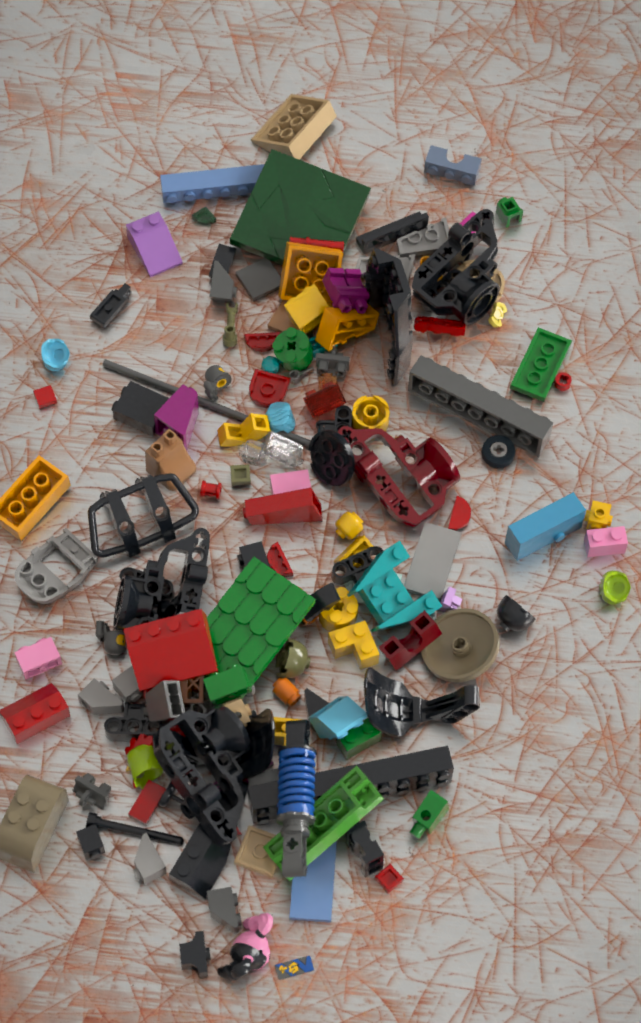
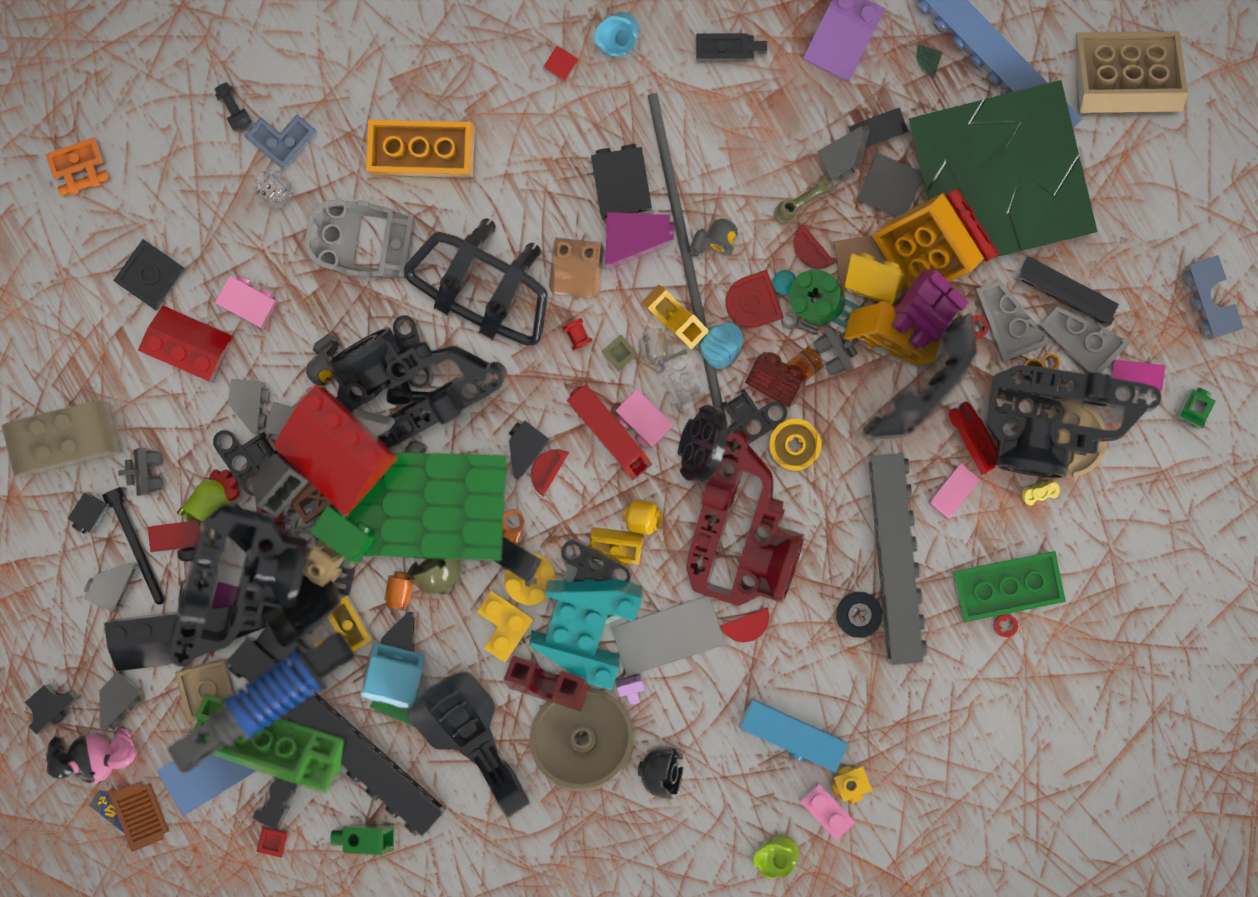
camera: 55 degrees right, 25 degrees up
none -> dark orange window [109,781,169,852]
none -> bright pink slope [928,463,980,519]

